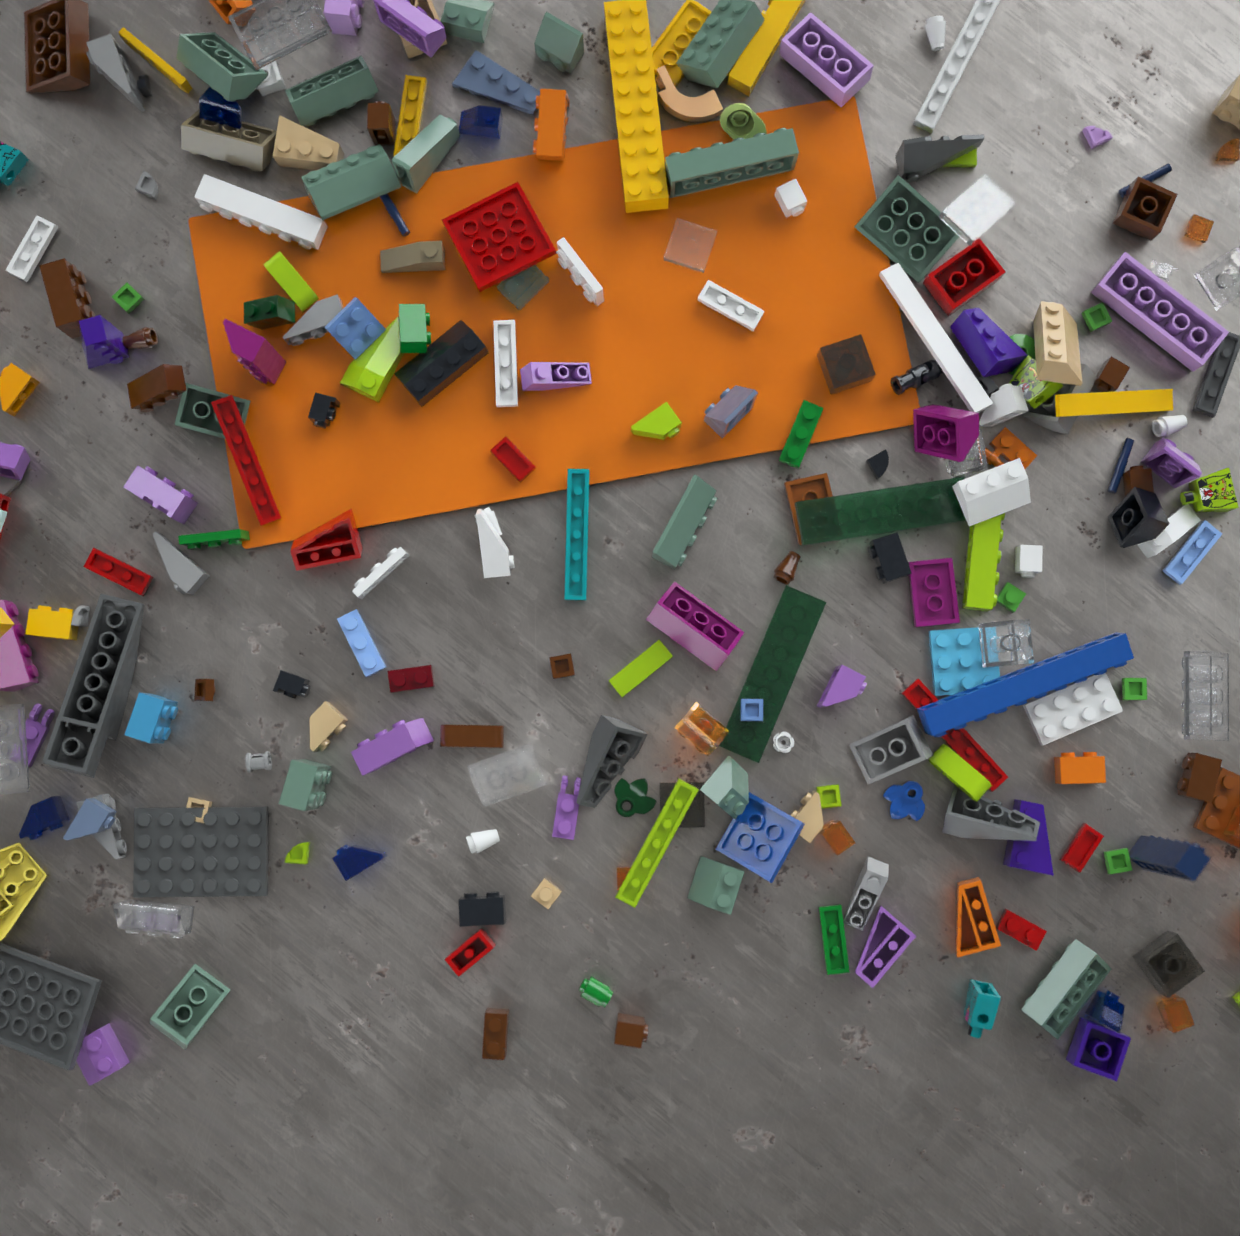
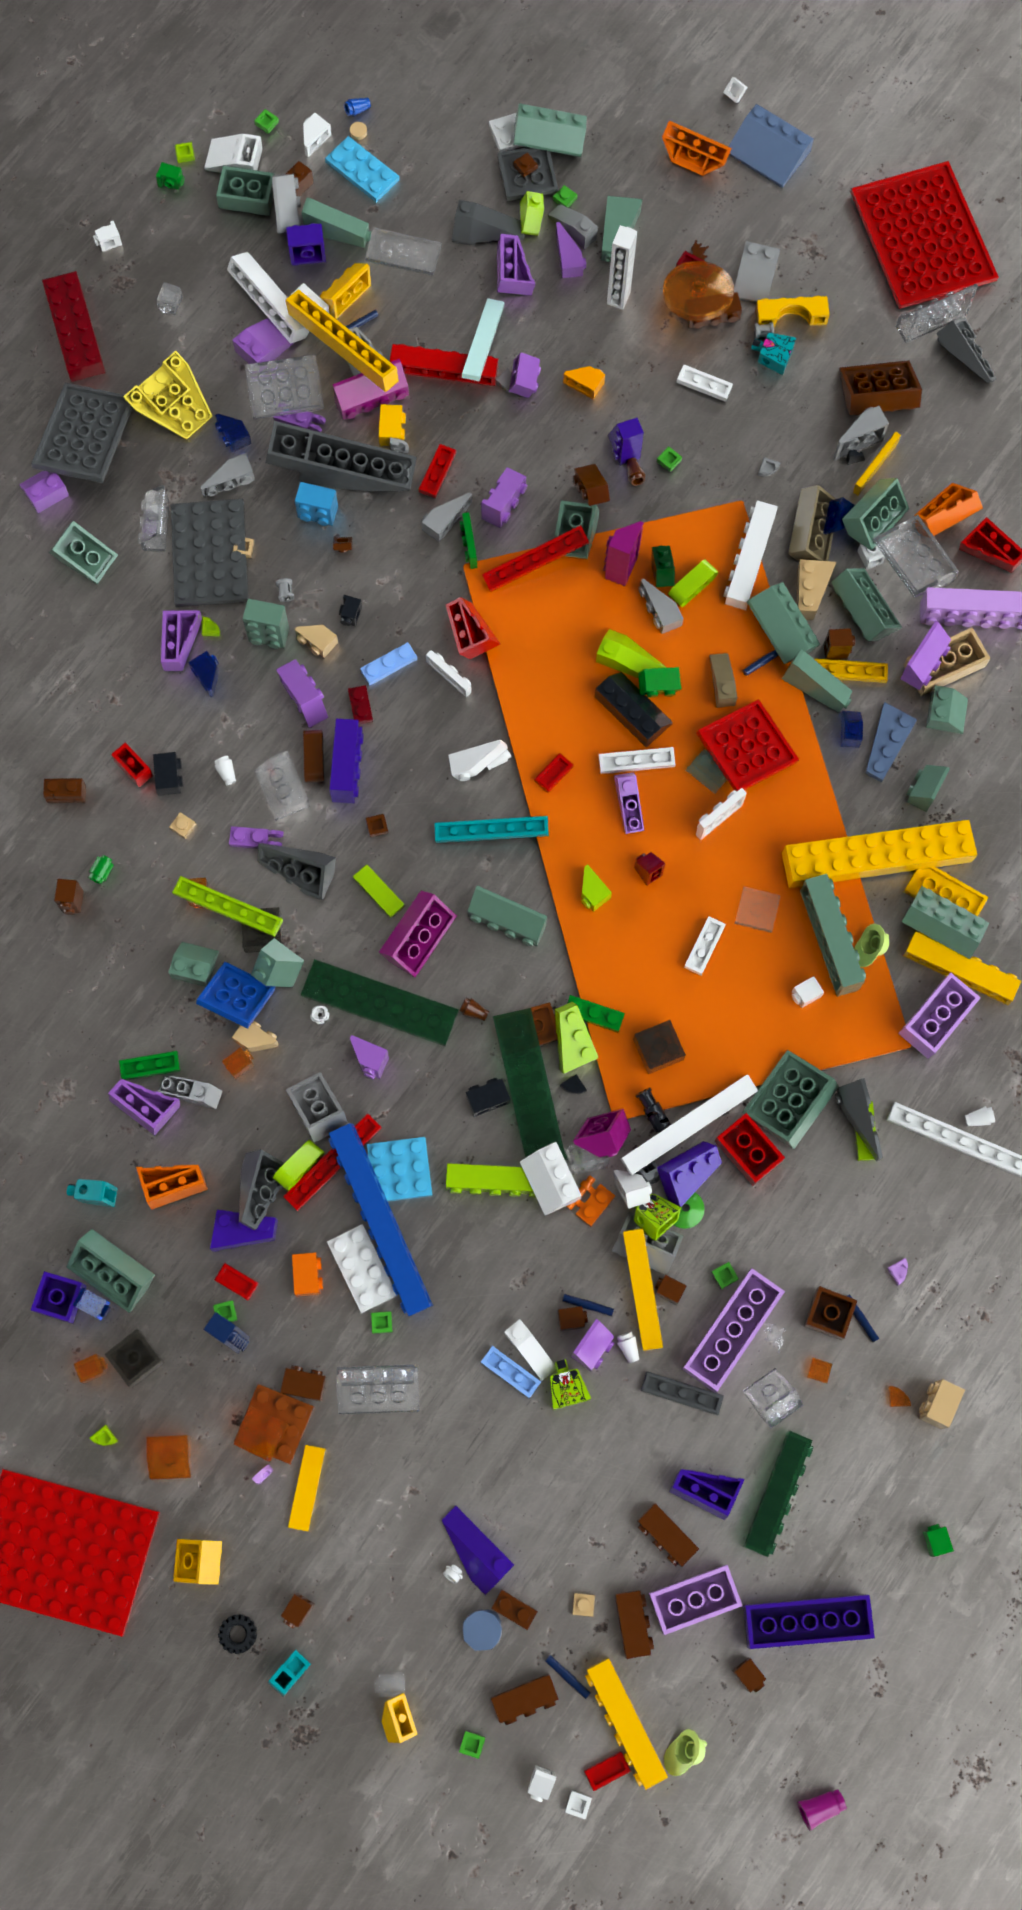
camera: 80 degrees right, 10 degrees down
reddish brown brick [39,258,95,339] -> none
sand blue slope [63,798,117,841] -> none
black brick [308,392,340,429] -> none
medium blue plate [324,297,386,360] -> none
orange wedge [533,89,570,161] -> none
dark green plate [614,778,657,817] -> none
light nougat arch [655,65,723,123] -> none
clear orange slope [674,702,729,756] -> none
sand blue slope [704,385,758,439] -> none
medium blue tile [740,699,763,721] -> none
lime tile [816,784,842,809] -> none
blue plate [883,781,925,821] -> none
magenta plate [908,558,960,627] -> none
clear tile [938,174,1016,246] -> none
clear slope [978,619,1034,668] -> none
red plate [996,909,1047,951] -> none
bright green plate [997,582,1026,613] -> none
white brick [1014,545,1043,578] -> none
tan slope [1033,301,1082,386] -> none
black slope [1108,487,1170,548] -> none
none -> medium lavender wedge [161,610,202,671]
none -> dark purple brick [329,718,364,804]
none -> lime wedge [555,1002,599,1074]
none -> dark red slope [634,852,665,885]

